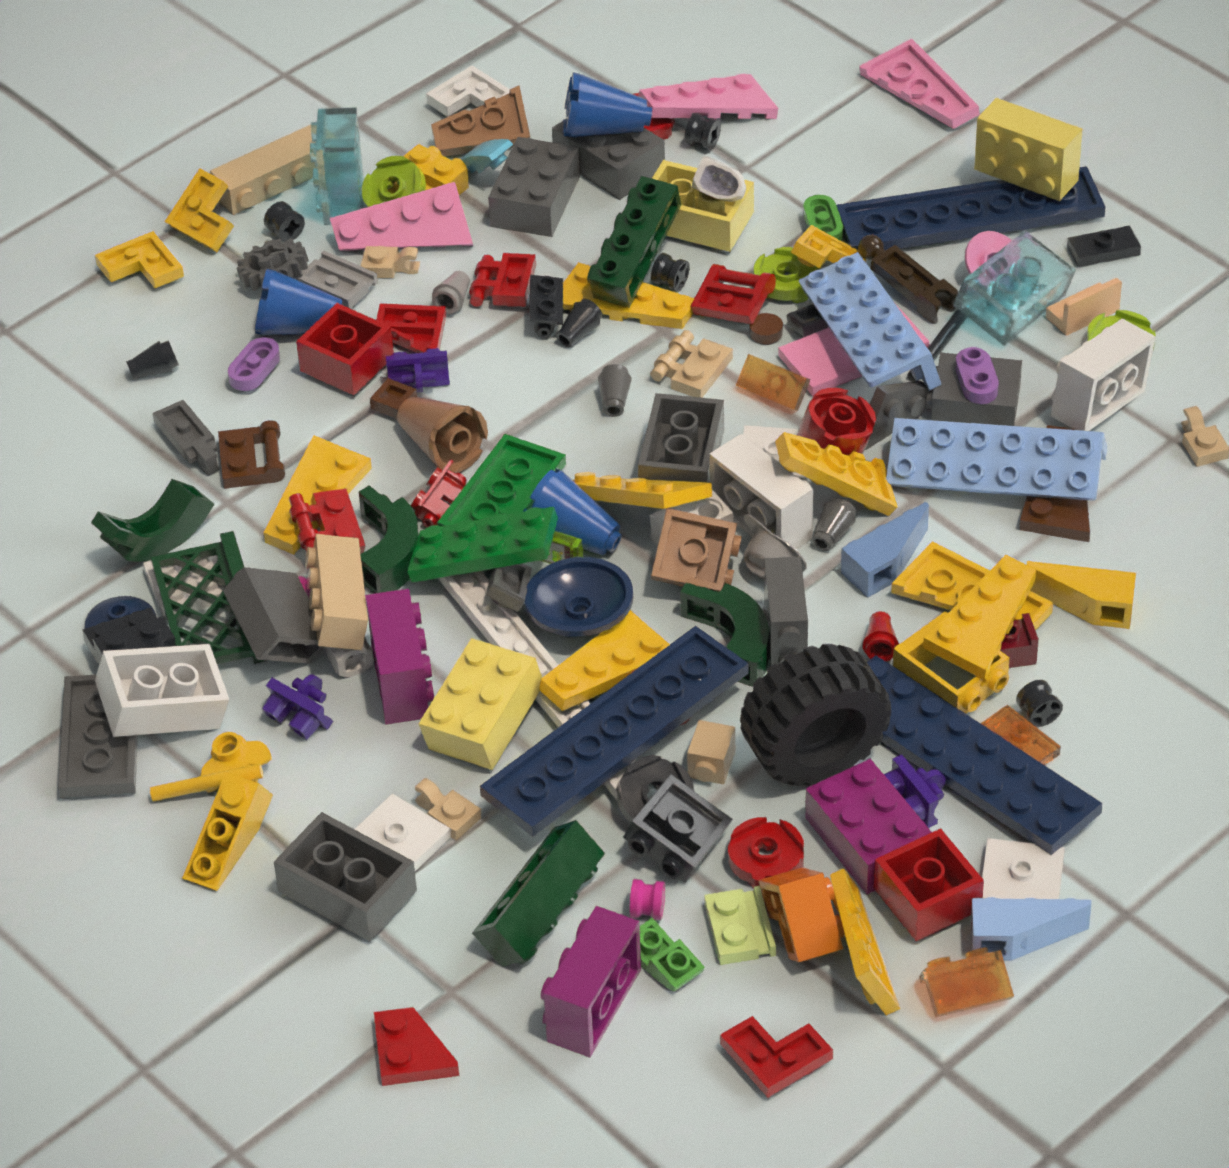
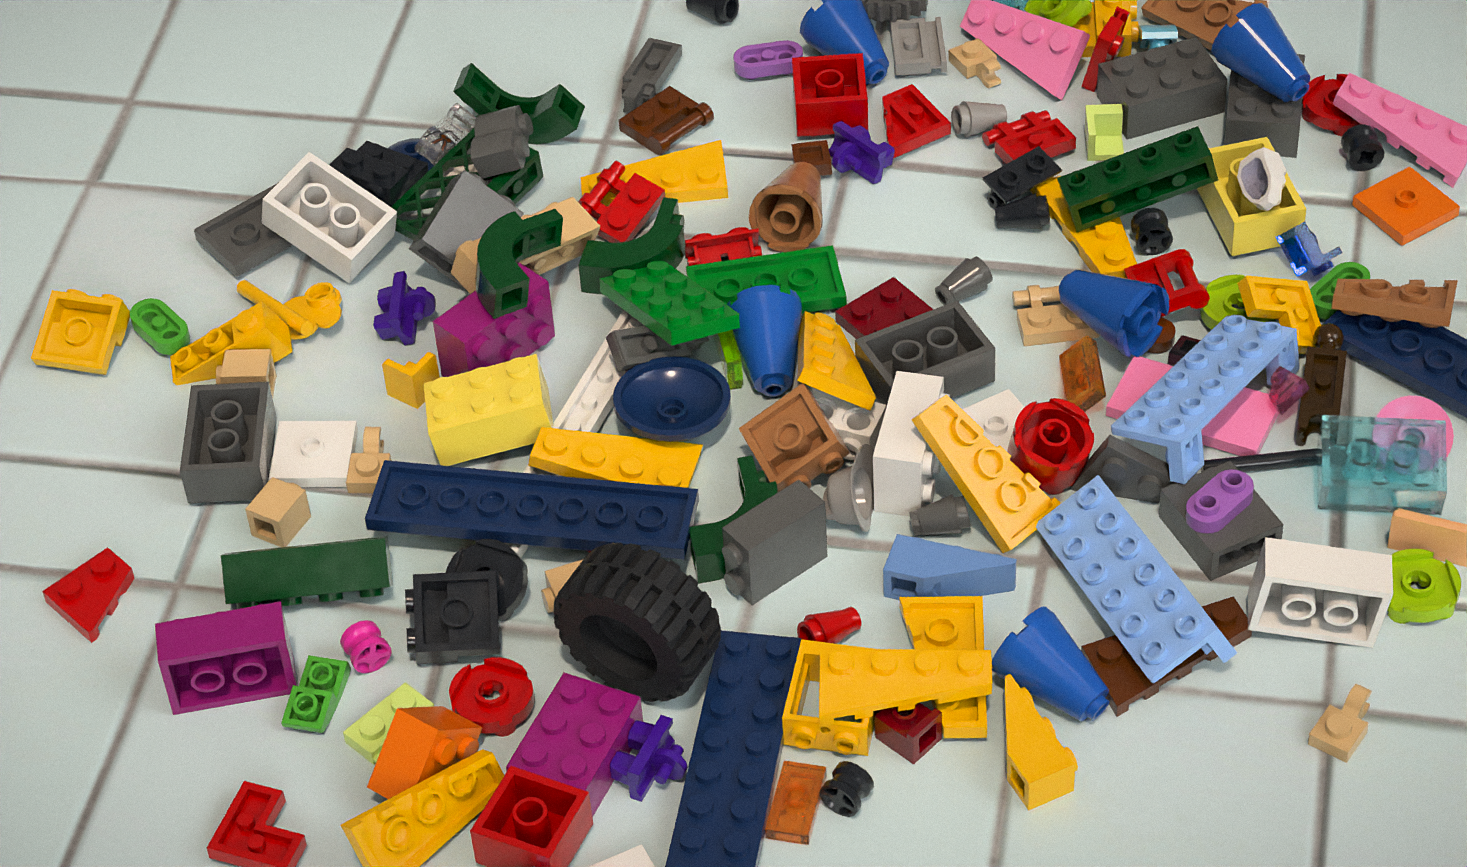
camera: 55 degrees right, 0 degrees up
none -> yellow plate [31,289,130,375]
none -> bright green plate [130,298,190,355]
none -> tan brick [216,349,277,399]
none -> tan brick [245,477,311,547]
none -> yellow panel [382,352,440,409]
none -> clear leg [415,103,476,165]
none -> dark grey brick [471,105,533,179]
none -> dark green arch [475,209,563,319]
none -> dark red plate [835,277,934,339]
none -> blue cone [992,606,1110,721]
none -> blue cone [1059,270,1169,358]
none -> red plate [1081,6,1130,92]
none -> yellowish green panel [1084,104,1124,161]
none -> clear pink tile [1269,366,1310,415]
none -> clear blue bracket [1276,222,1343,277]
none -> medium nougat wing [1331,279,1458,328]
none -> orange plate [1352,166,1460,246]

